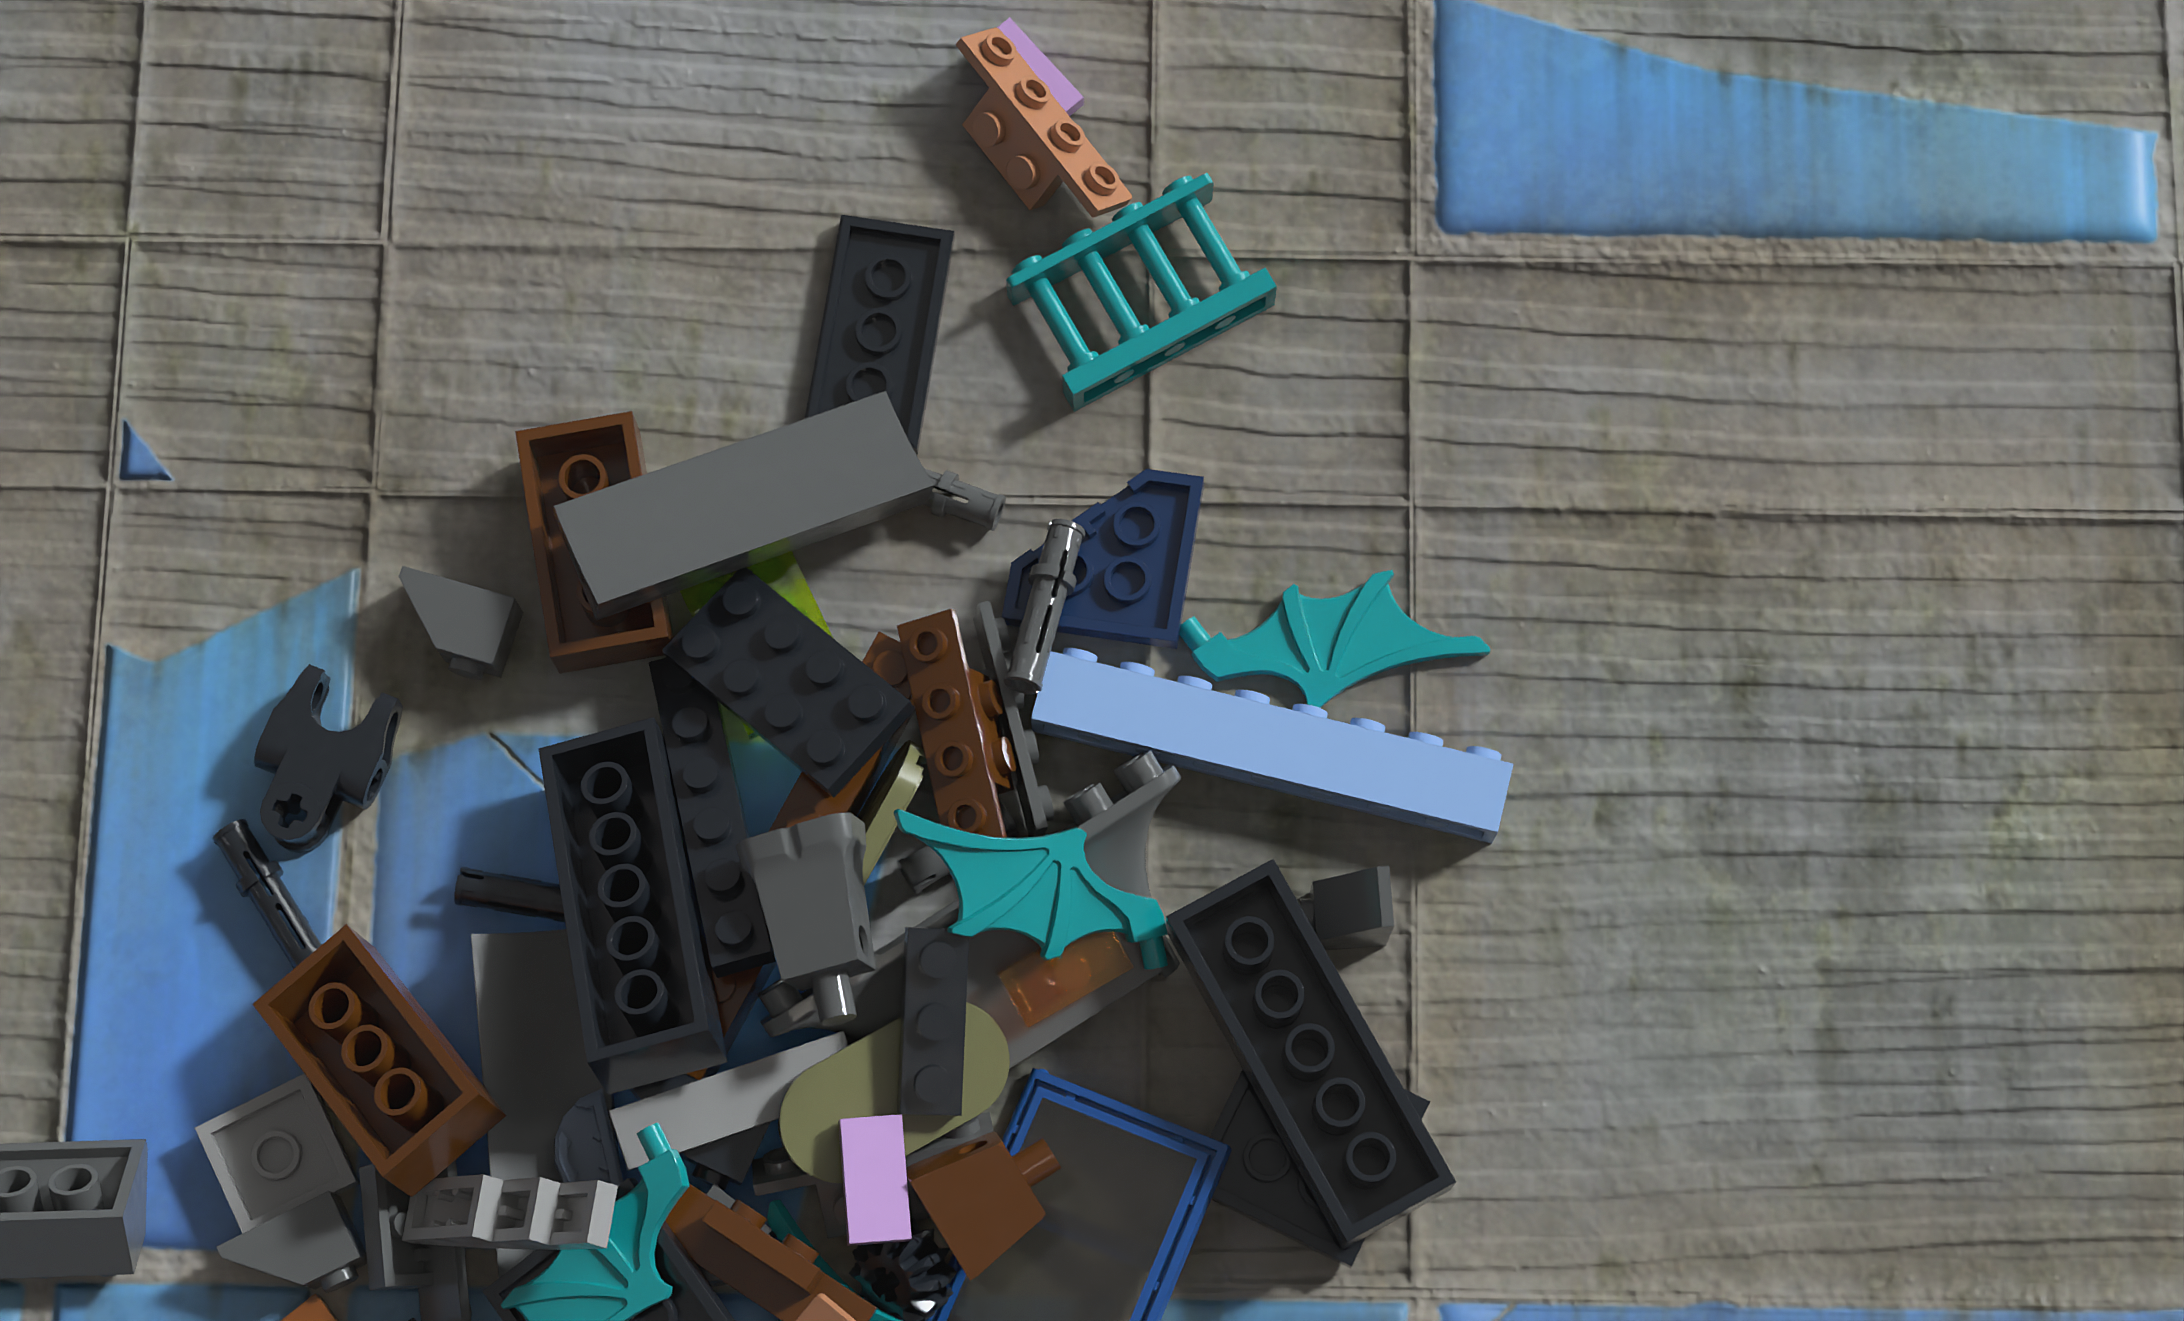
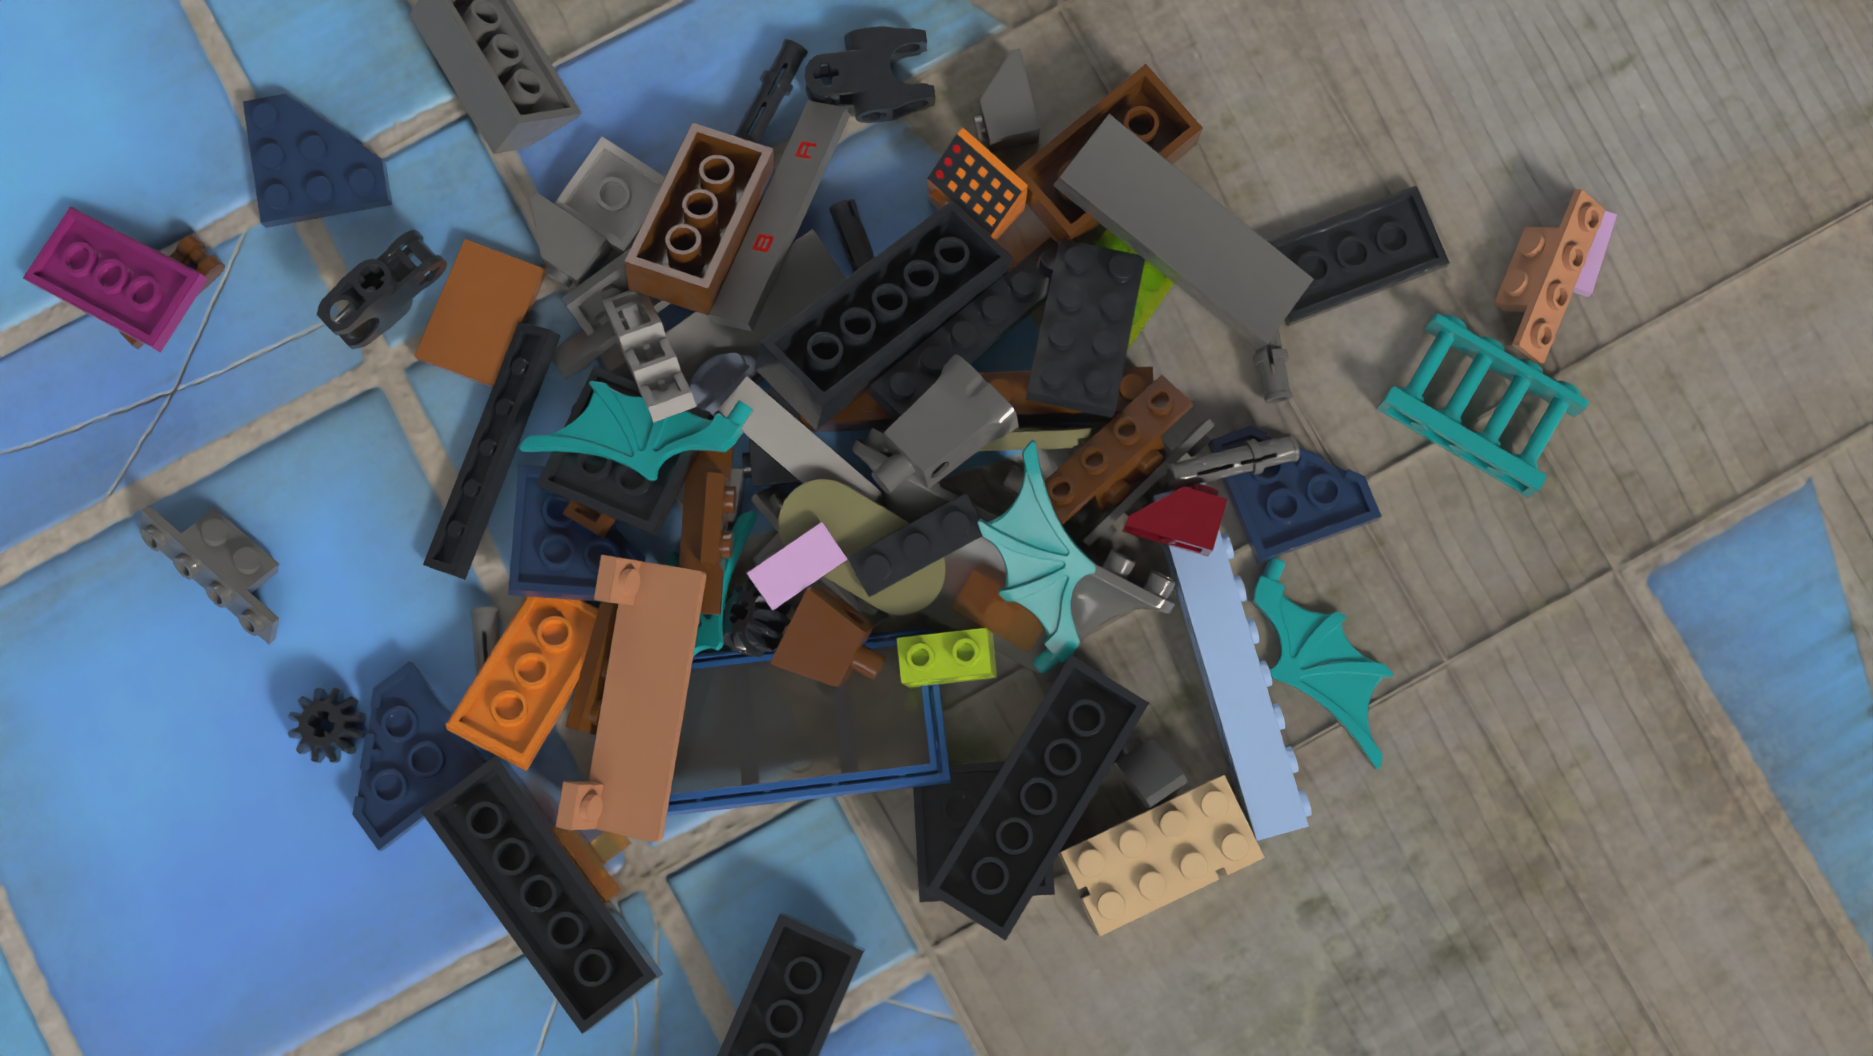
camera: 60 degrees right, 5 degrees up
none -> dark grey tile [709,101,850,332]
none -> lime brick [897,628,997,688]
none -> slope [927,128,1028,241]
none -> tan piece [1058,775,1265,936]
none -> dark red slope [1122,484,1228,557]

